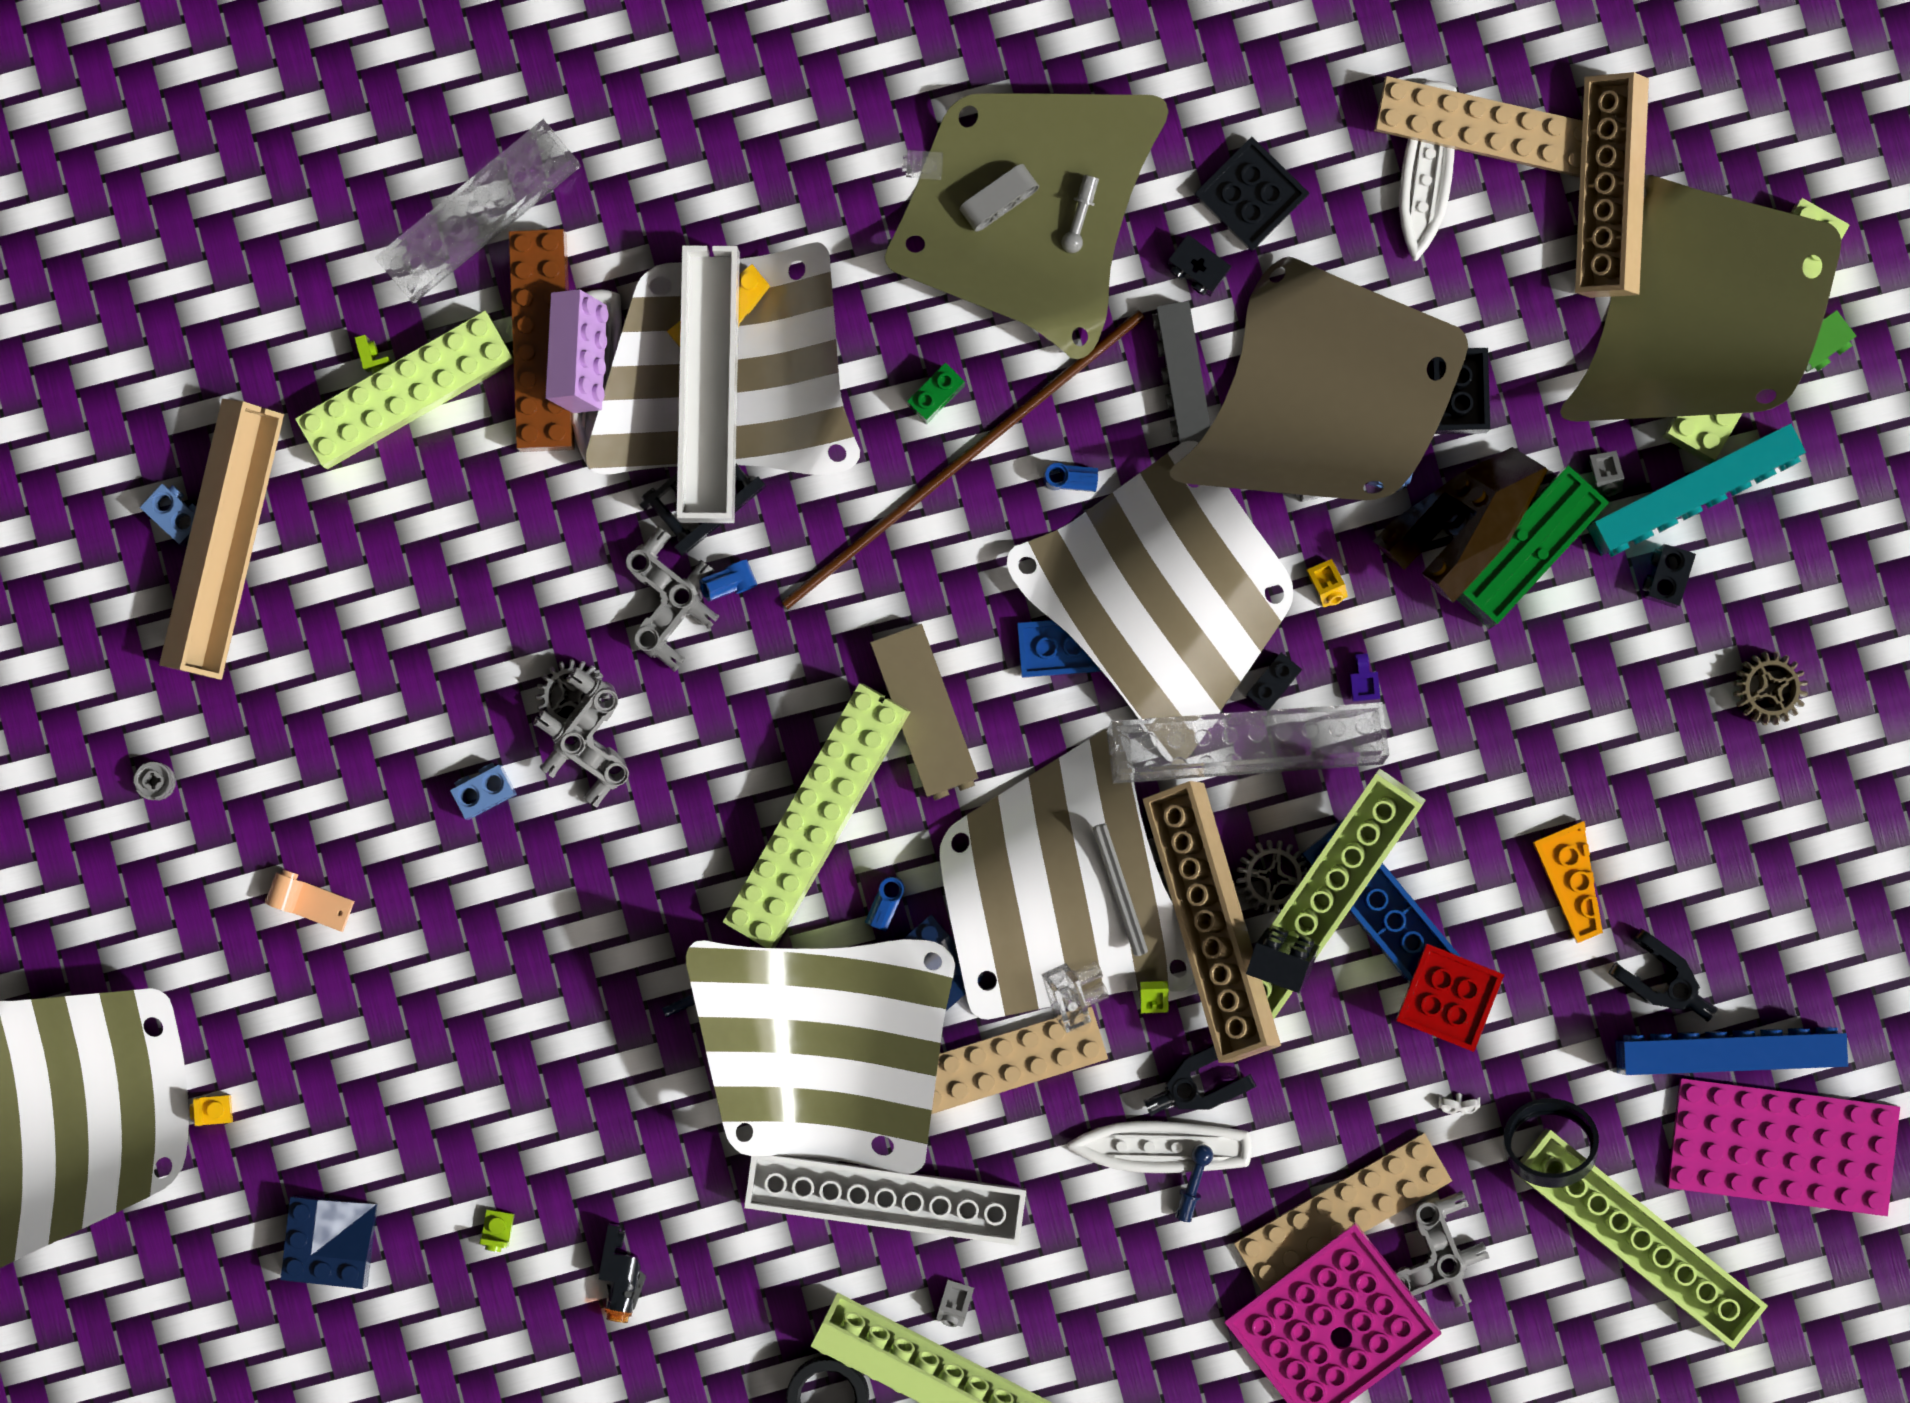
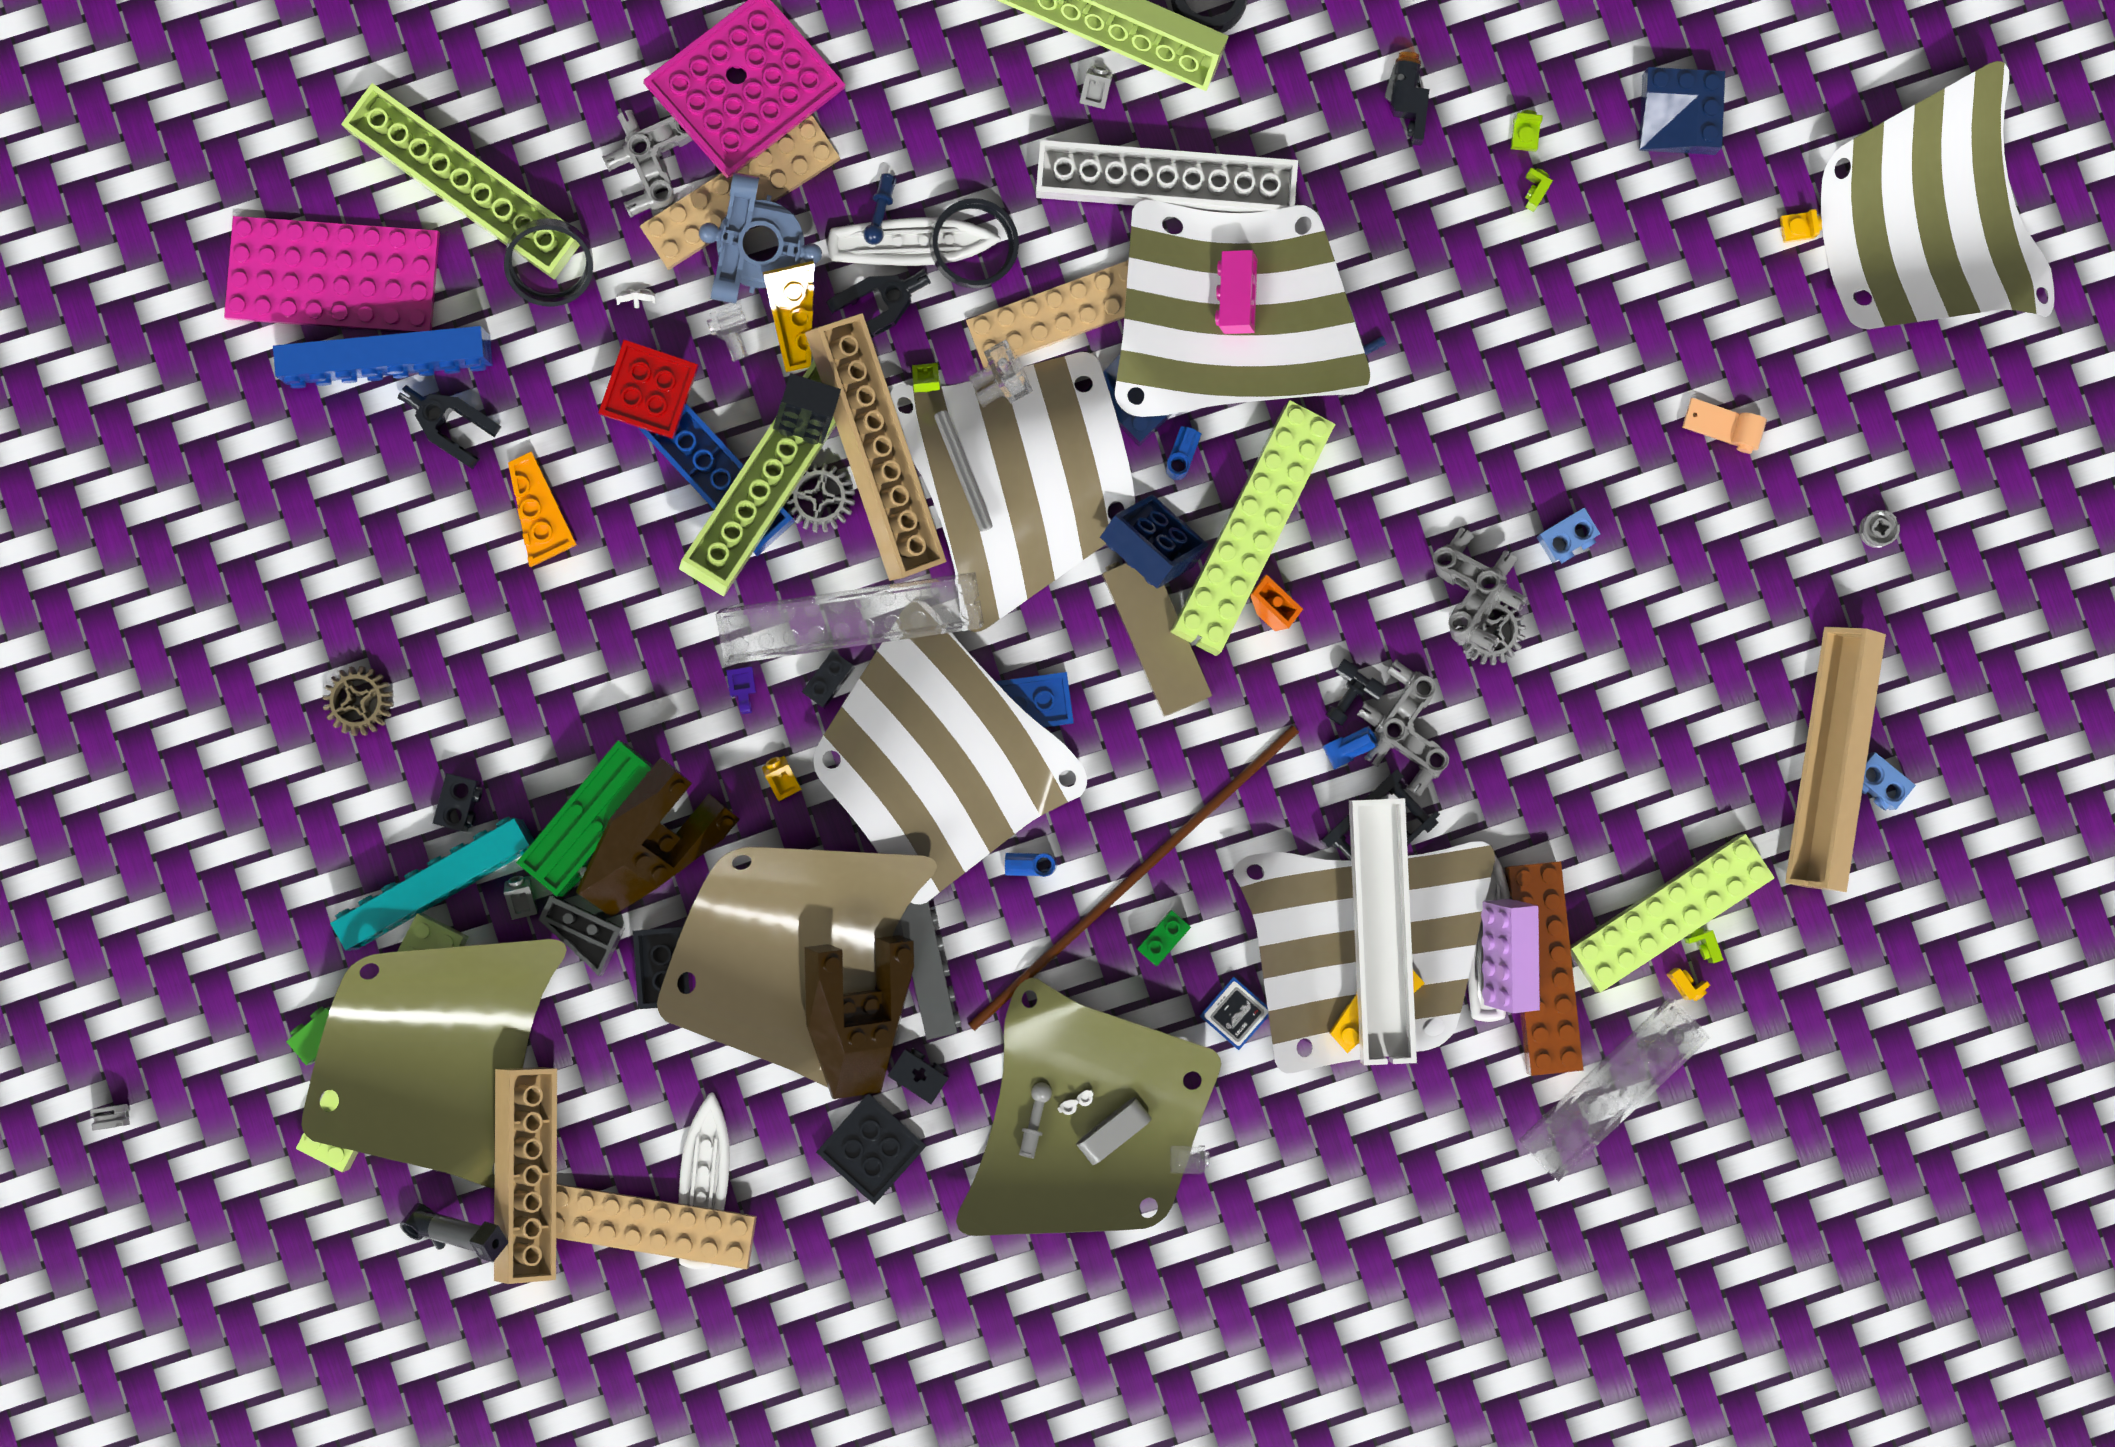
camera: 170 degrees right, 0 degrees up
none -> piece [400,1203,509,1262]
none -> dark grey wedge [539,896,625,976]
none -> sand blue piece [699,172,822,304]
none -> clear brick [707,303,750,362]
none -> yellow wing [763,261,814,372]
none -> dark brown wedge [805,935,914,1099]
none -> black piece [930,198,1019,288]
none -> white piece [1057,1089,1094,1115]
none -> dark blue slope [1100,494,1209,589]
none -> tile [1199,977,1269,1050]
none -> dark pink brick [1215,250,1258,334]
none -> orange slope [1250,575,1303,631]
none -> black bar [1325,659,1387,726]
none -> lime bracket [1525,168,1553,212]
none -> yellow bracket [1666,968,1711,1001]

